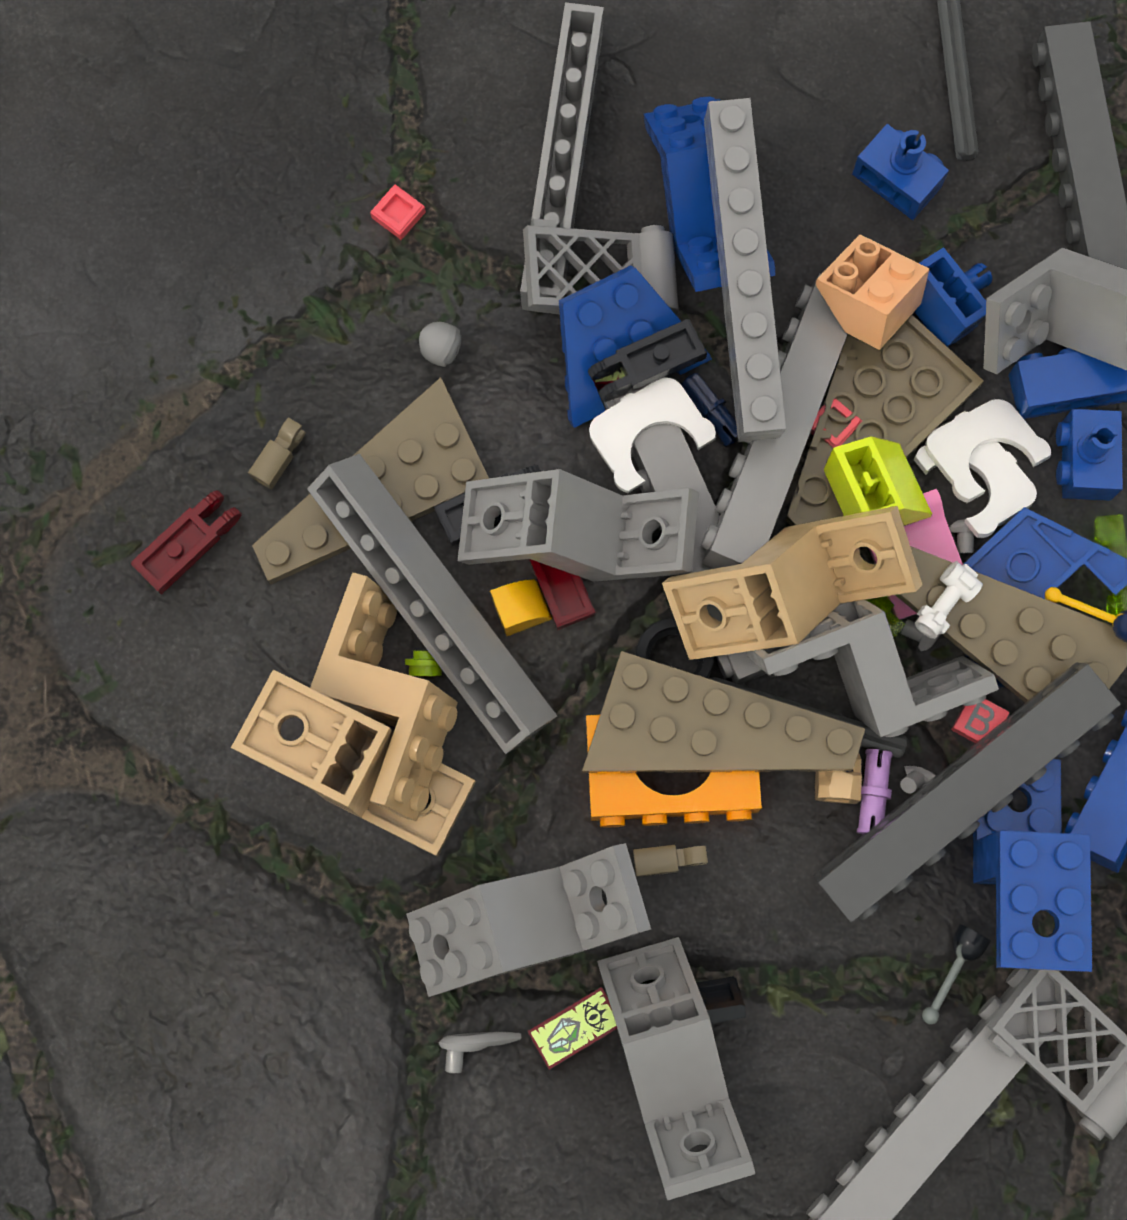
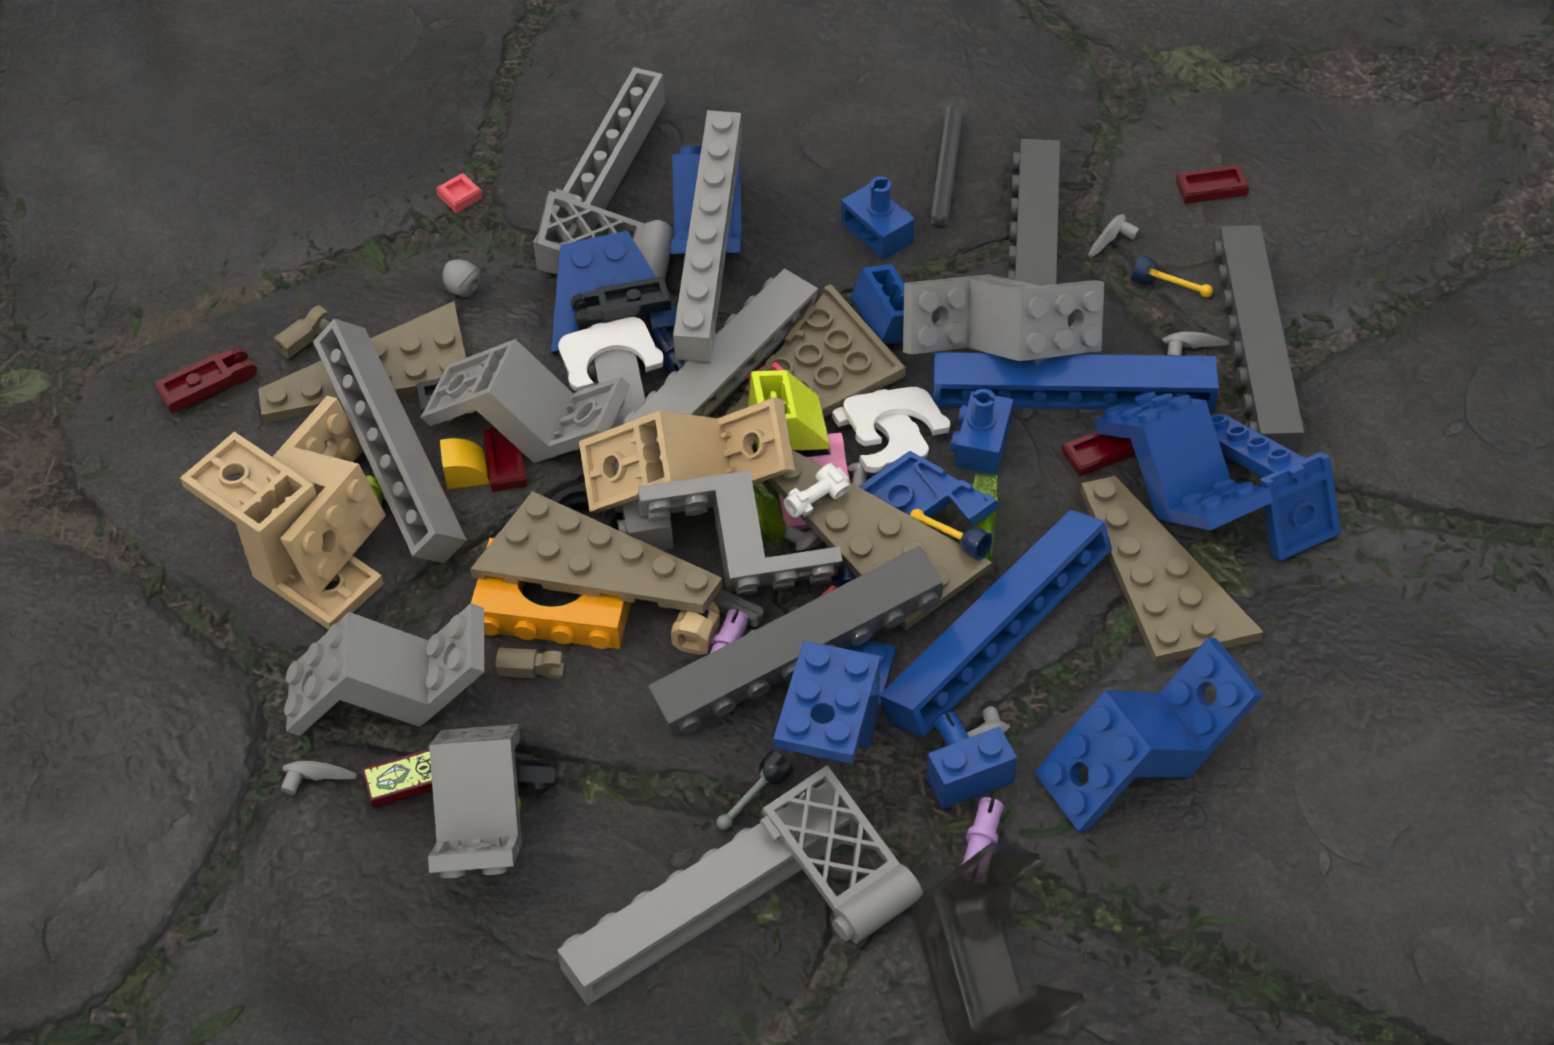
camera: 10 degrees right, 25 degrees down
light nougat slope [816,235,929,350] -> none

